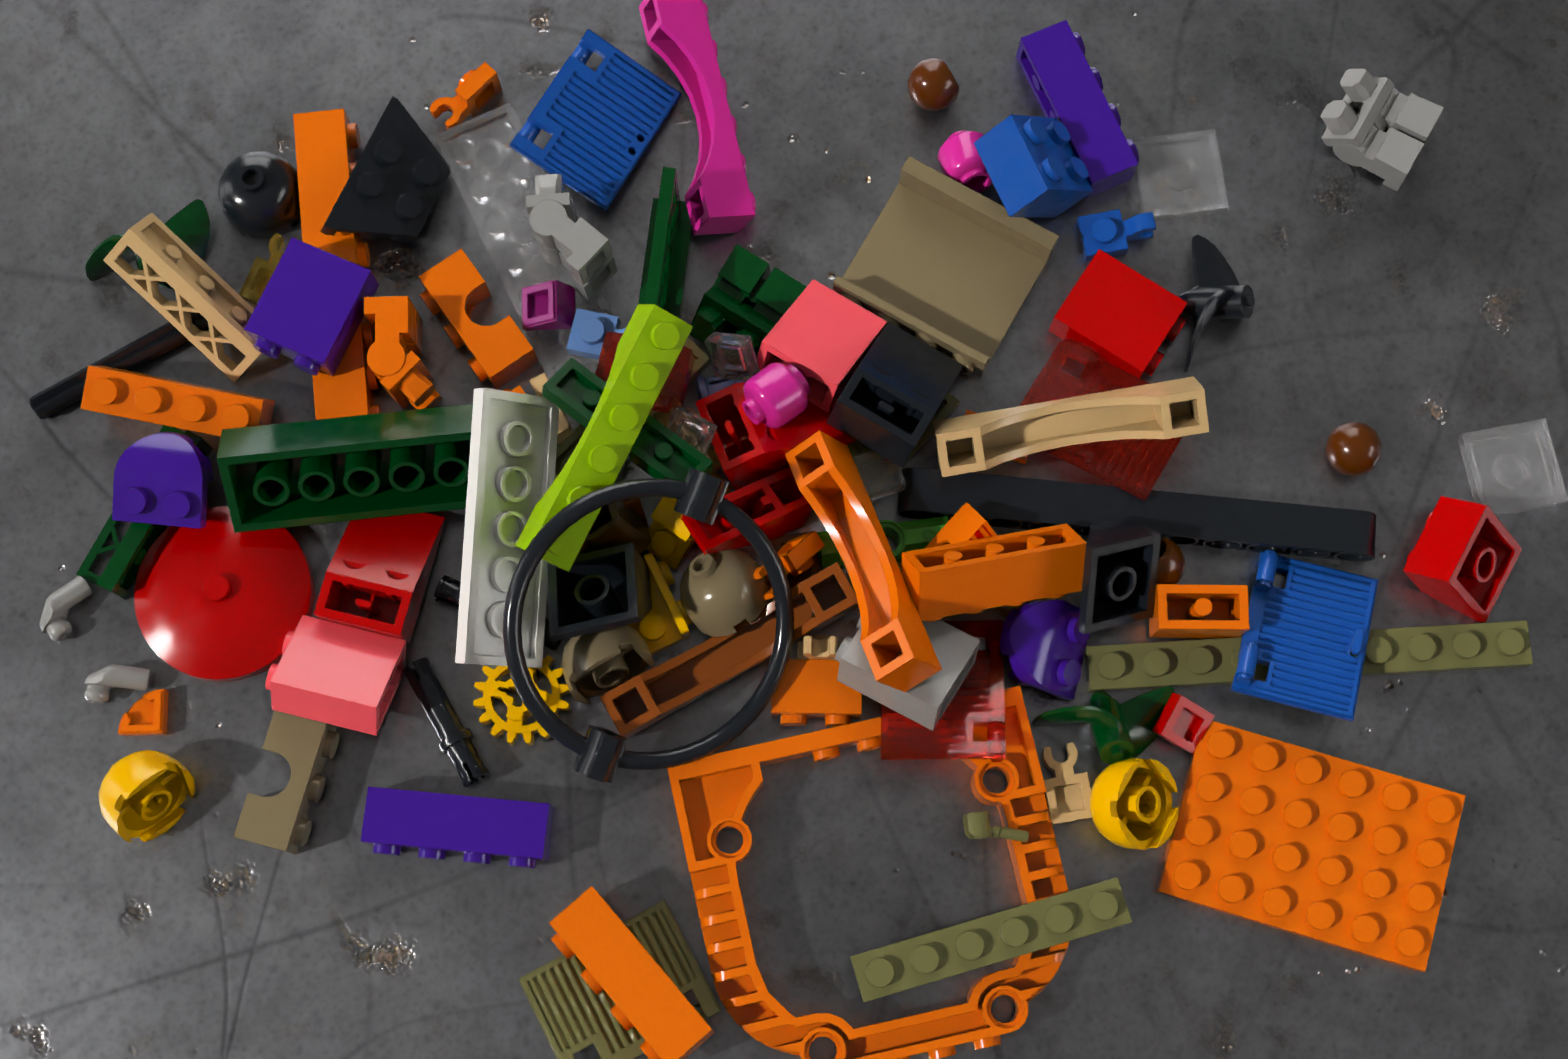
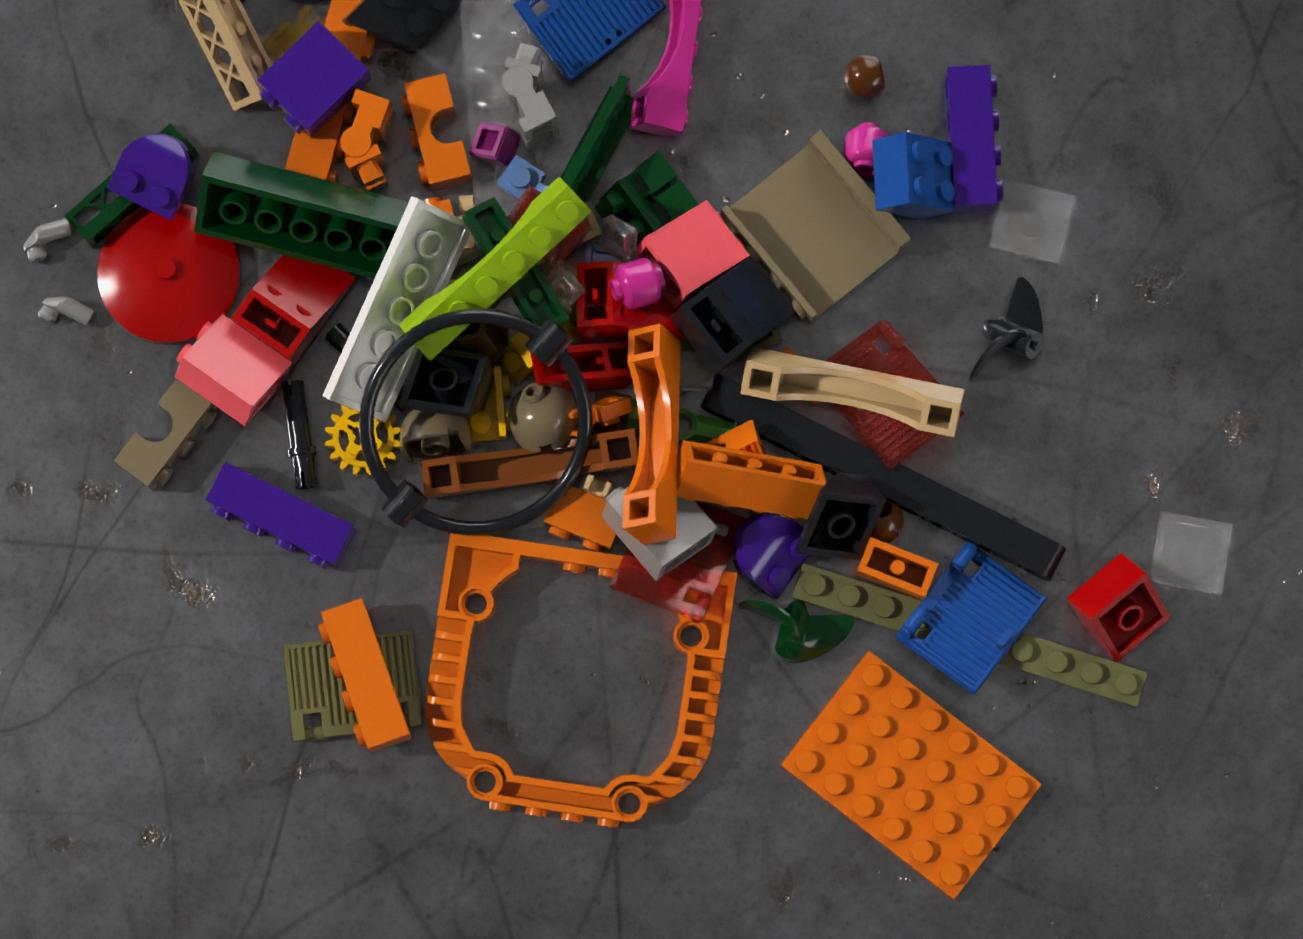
camera: 20 degrees right, 5 degrees up
black axle [29,312,209,419] -> none
orange brick [80,365,275,437] -> none
yellow cylinder [98,750,195,843] -> none
orange tile [118,689,169,736] -> none
olive plate [850,877,1132,1003] -> none
olive hand [963,811,1029,842] -> none
tan plate [1041,742,1092,826] -> none
red brick [1048,249,1187,385] -> none
blue plate [1077,209,1156,262] -> none
yellow cylinder [1090,758,1179,850] -> none
red tile [1152,692,1215,755] -> none
light grey hips [1320,69,1444,192] -> none
reddish brown piece [1326,422,1382,476] -> none

